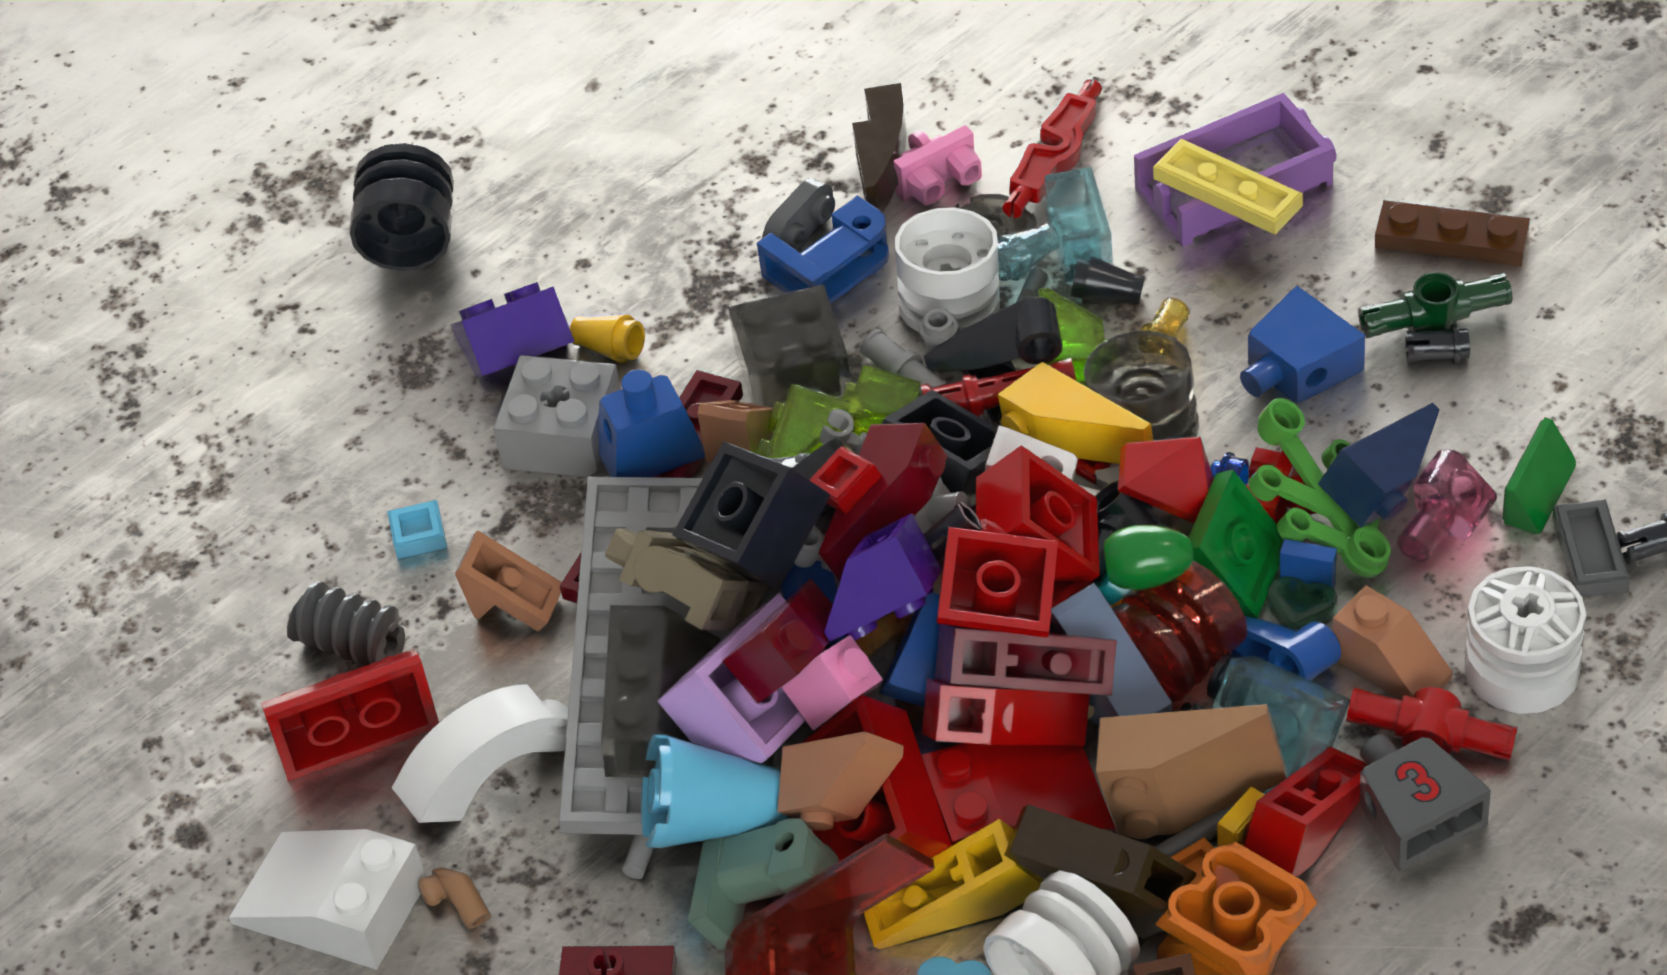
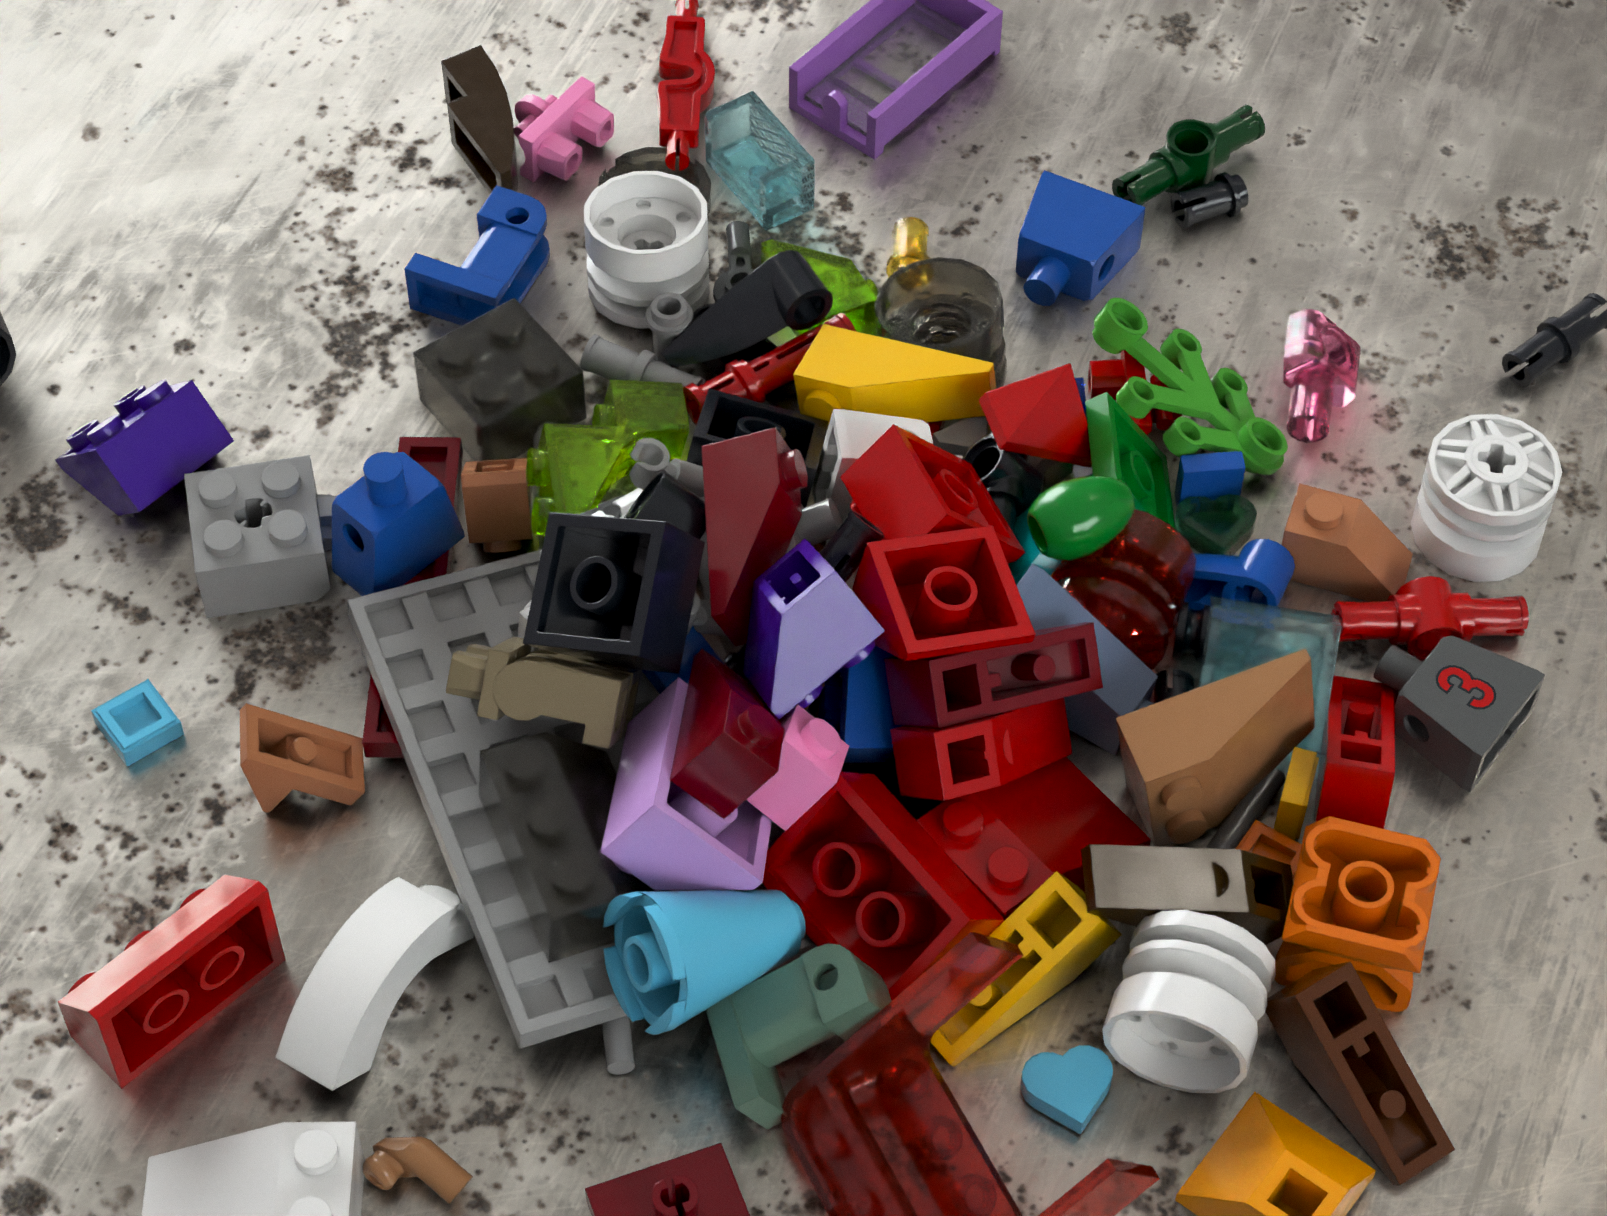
camera: 30 degrees left, 5 degrees up
dark grey piece [287,580,405,666] -> none
yellow cone [570,314,645,363] -> none
dark grey plate [762,178,835,252] -> none
nougat slope [777,732,904,831] -> none
red tile [810,446,882,514] -> none
clear light blue cone [997,223,1060,281] -> none
black cone [1070,256,1145,305] -> none
light yellow tile [1153,139,1303,235] -> none
dark blue slope [1318,402,1440,528] -> none
reddish brown plate [1375,200,1530,267] -> none
green slope [1502,417,1576,534] -> none
dark grey tile [1552,499,1630,597] -> none

